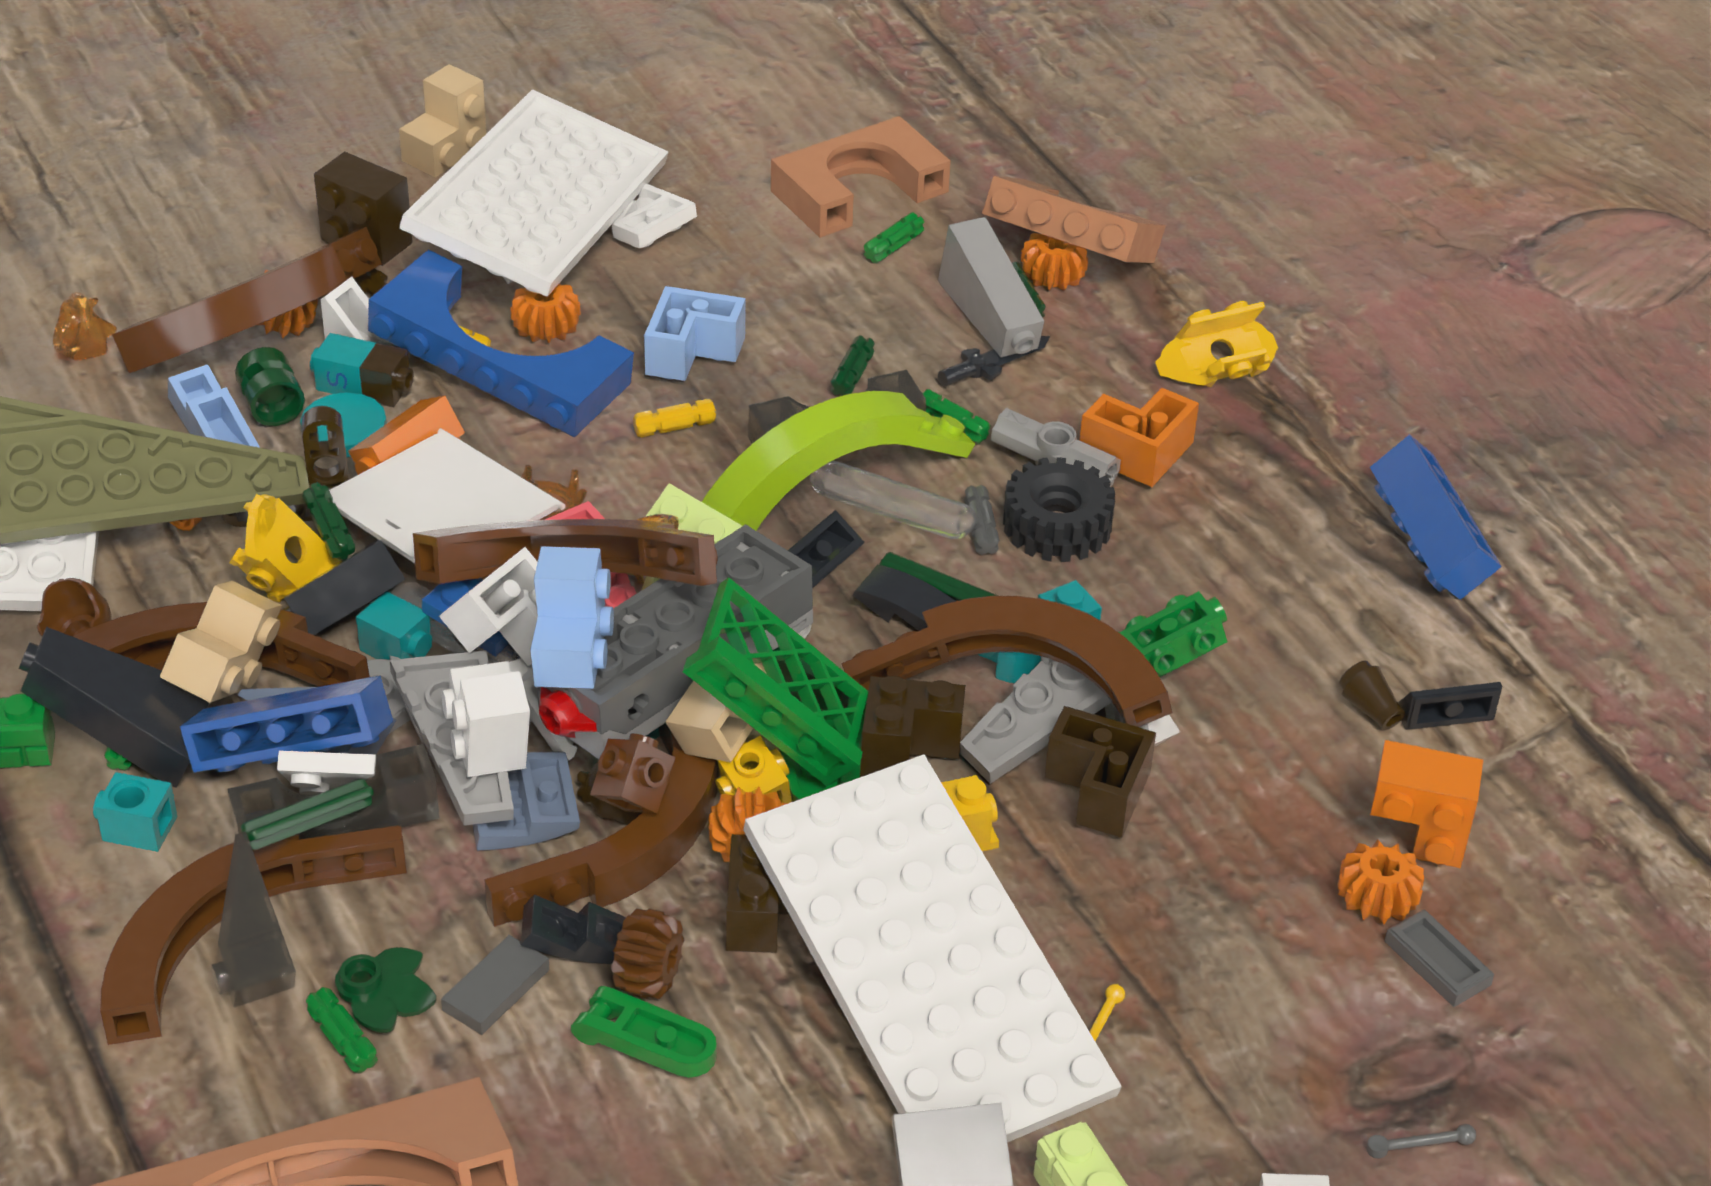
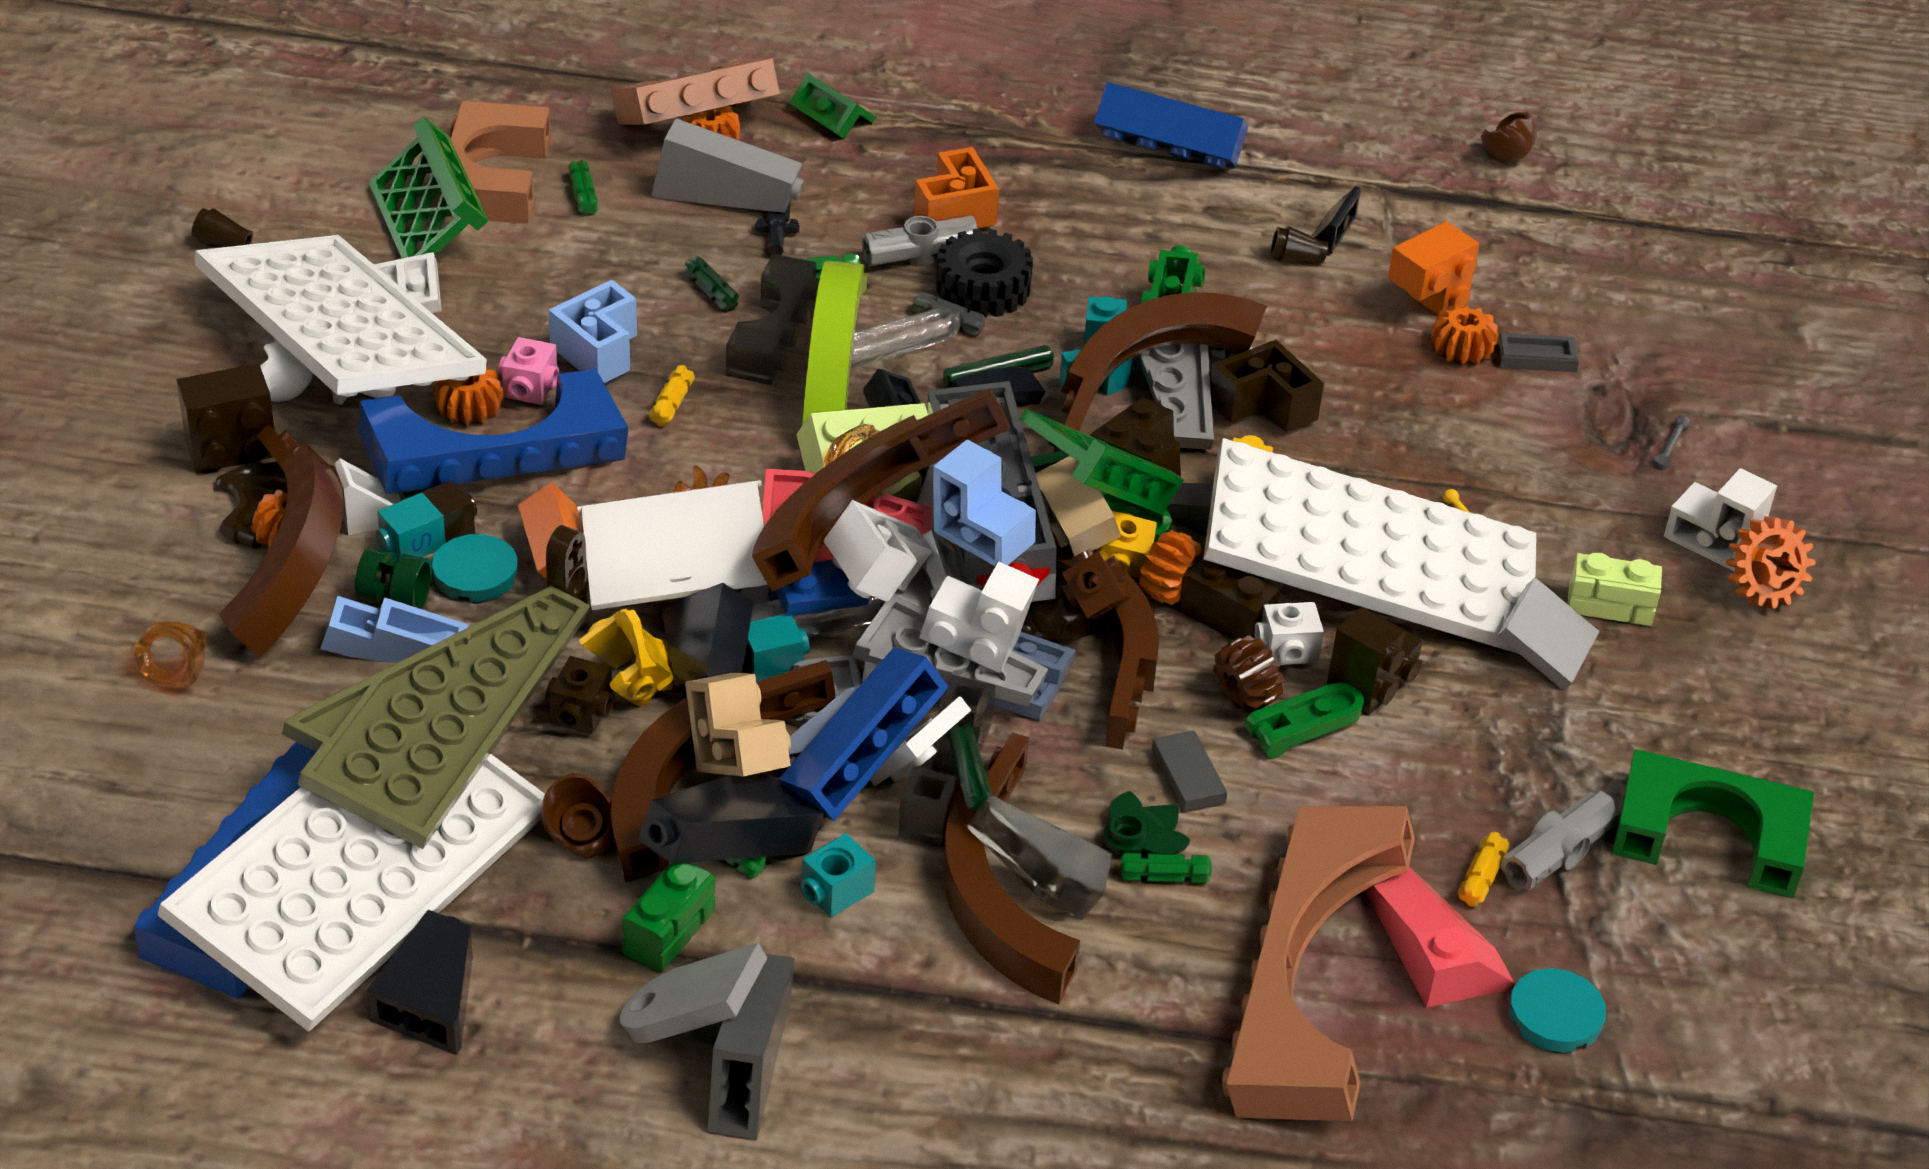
camera: 55 degrees left, 0 degrees up
dark green axle [302,482,356,561] -> none
tan brick [399,64,487,178] -> none
black slope [521,894,626,964] -> none
yellow piece [1155,301,1278,387] -> none
none -> dark brown cone [192,208,253,247]
none -> green fence [369,116,489,259]
none -> bright pink brick [498,337,559,405]
none -> dark brown brick [545,656,614,734]
none -> green panel [789,73,877,139]
none -> white brick [1254,602,1324,665]
none -> dark brown brick [1327,606,1423,716]

